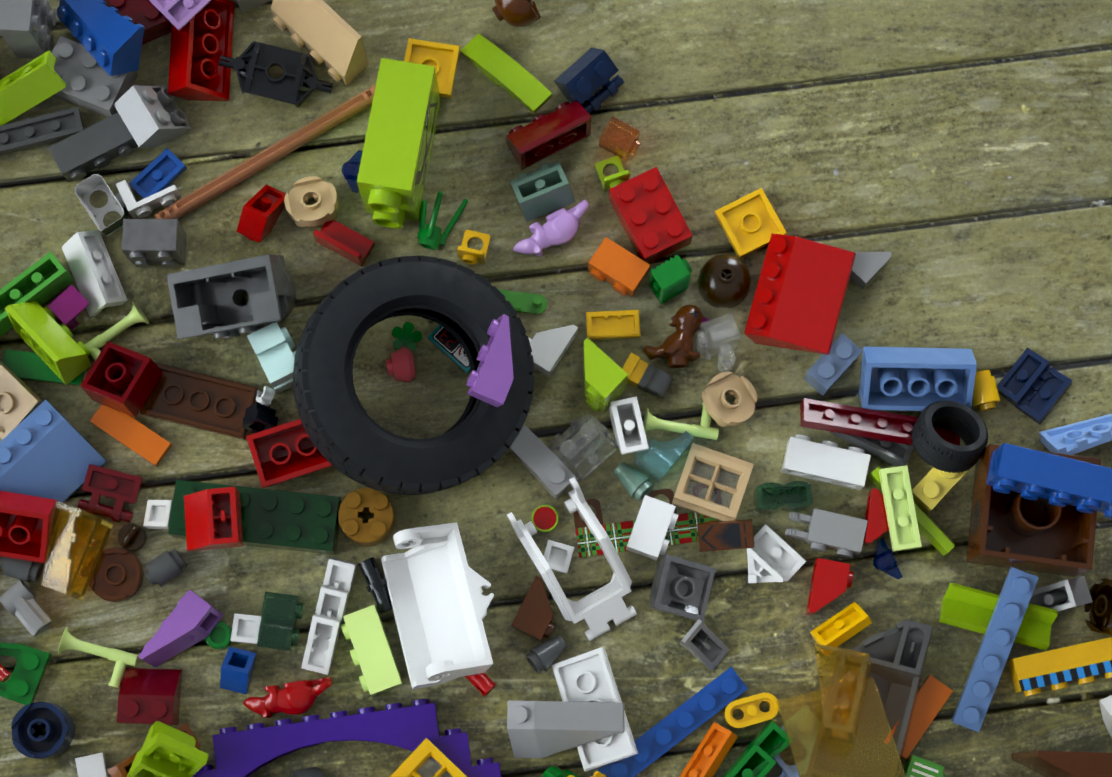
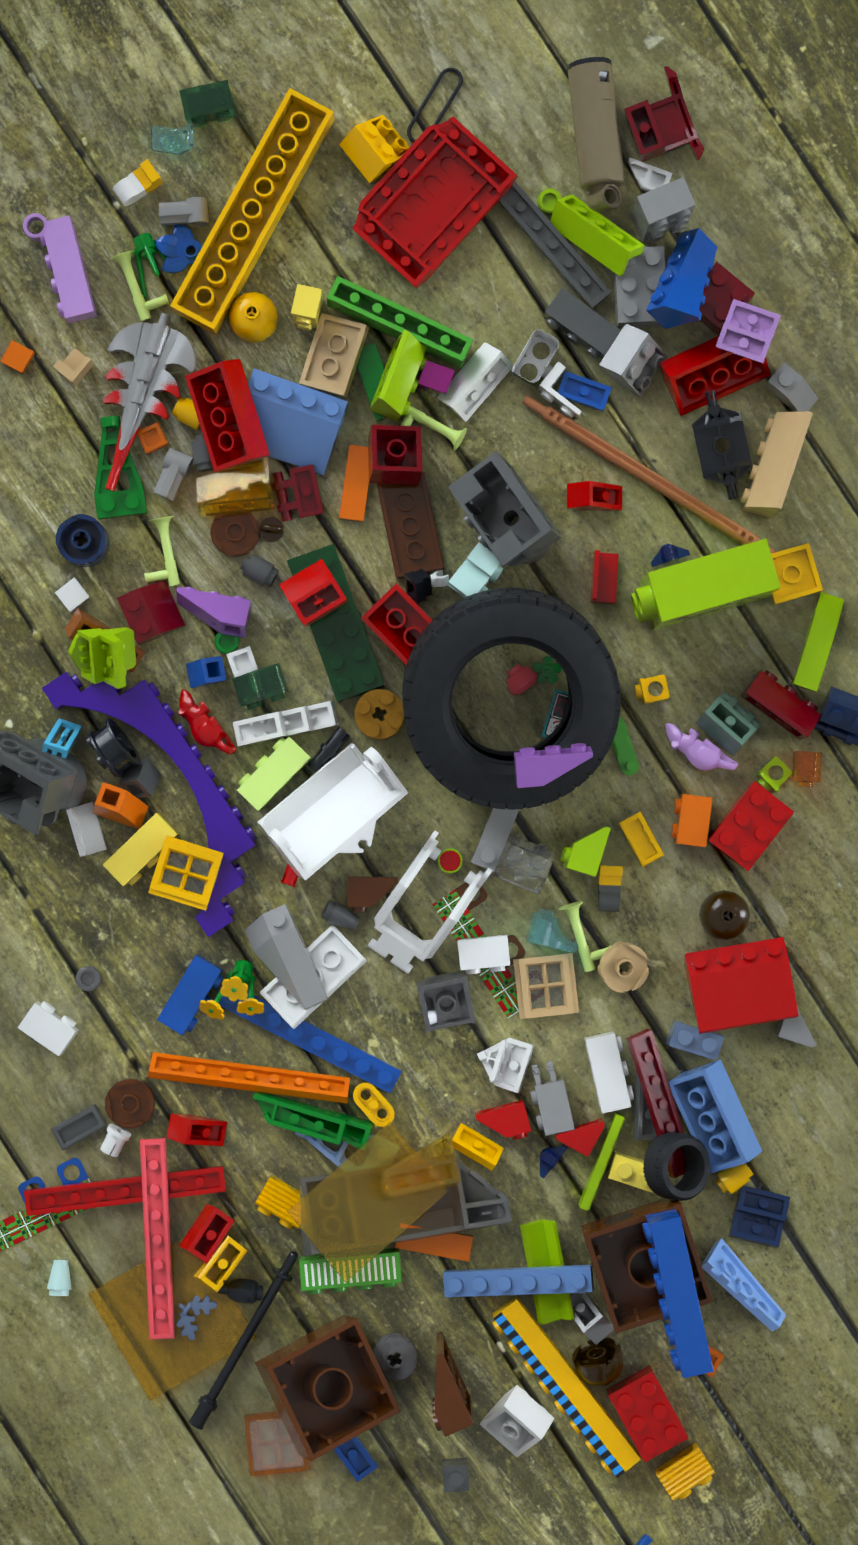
camera: 65 degrees right, 10 degrees up
flat silver brick [122,219,187,268] -> none
white plate [143,500,173,529] -> none
tan plate [284,176,339,227] -> none
green plant [417,191,468,250] -> none
white slope [529,325,578,377] -> none
white plate [544,540,575,574] -> none
white slope [609,397,649,455] -> none
sand green cone [614,462,654,501] -> none
reddish brown animal [642,304,711,368] -> none
green brick [649,255,692,305] -> none
light grey slope [679,619,729,671] -> none
clear brick [695,313,741,373] -> none
reddish brown tile [697,519,755,552] -> none
yellow plate [714,188,787,259] -> none
clear green brick [753,481,813,514] -> none
yellowish green plate [879,465,922,552] -> none

